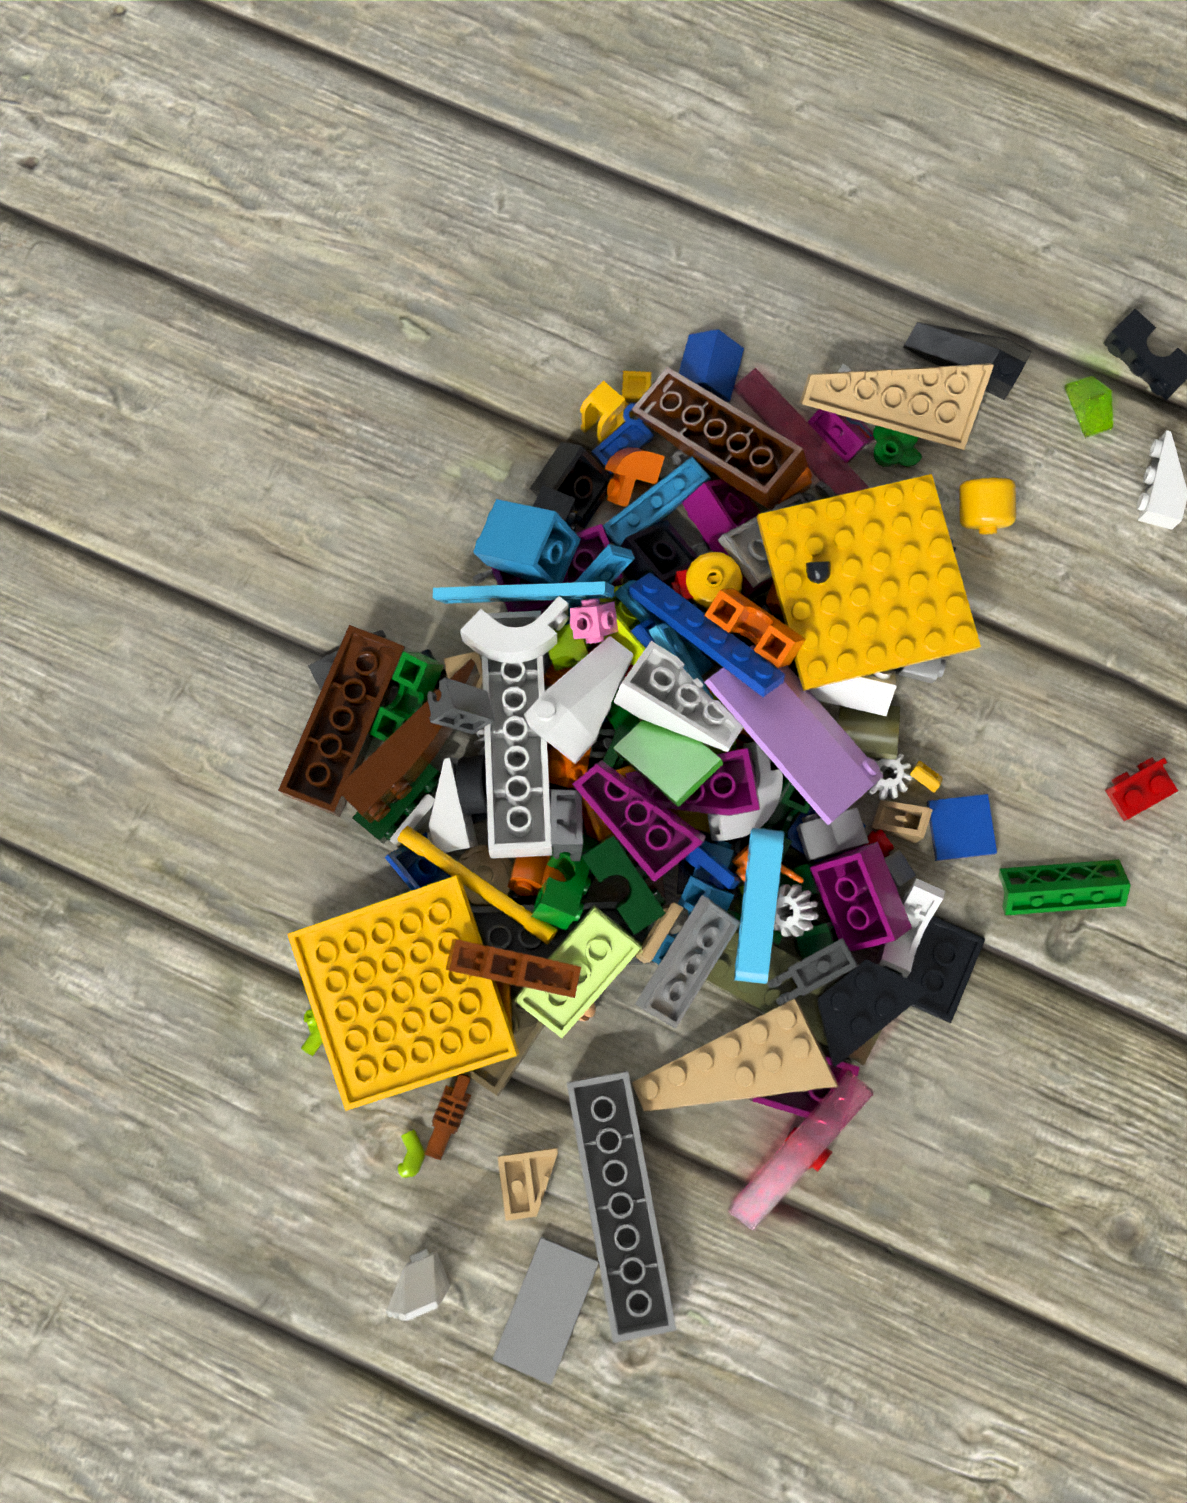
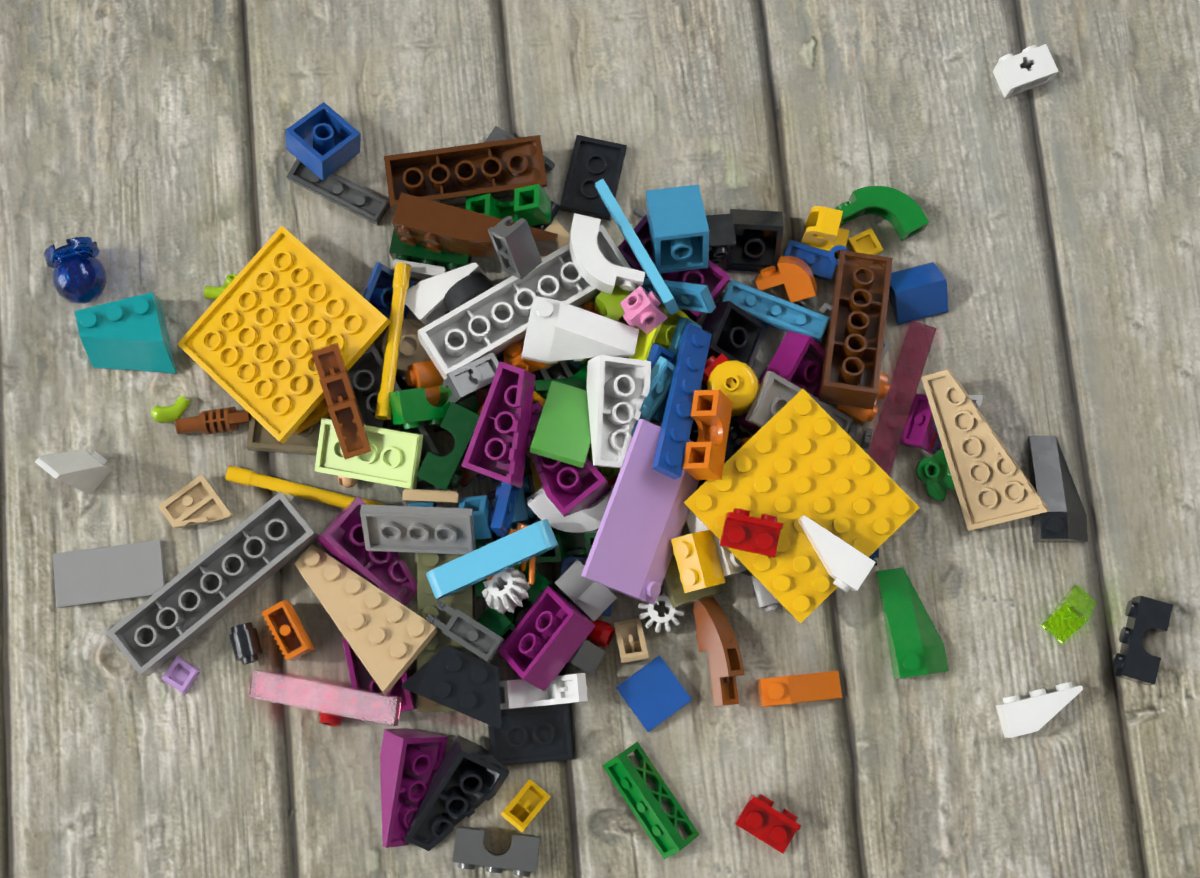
camera: 60 degrees right, 0 degrees up
black hinge [806,561,831,584] -> none
yellow tile [910,761,943,793] -> none
yellow head [959,477,1016,534] -> none
none -> clear blue tile [44,237,107,305]
none -> teal wedge [74,292,177,374]
none -> lavender tile [162,656,201,694]
none -> yellow piece [226,465,385,509]
none -> black brick [229,622,263,665]
none -> orange brick [261,600,315,661]
none -> blue brick [285,102,361,181]
none -> dark grey tile [286,159,390,226]
none -> magenta wedge [315,496,417,606]
none -> magenta wedge [380,728,448,848]
none -> black wedge [404,735,509,851]
none -> dark grey arch [452,826,541,877]
none -> yellow slope [500,779,551,832]
none -> black tile [560,135,627,221]
none -> yellow brick [671,530,725,593]
none -> dark orange slope [693,597,745,707]
none -> red bracket [719,508,783,558]
none -> orange slope [757,671,842,707]
none -> white slope [798,515,876,593]
none -> green arch [835,186,929,241]
none -> green wedge [876,567,949,679]
none -> white brick [993,44,1058,98]

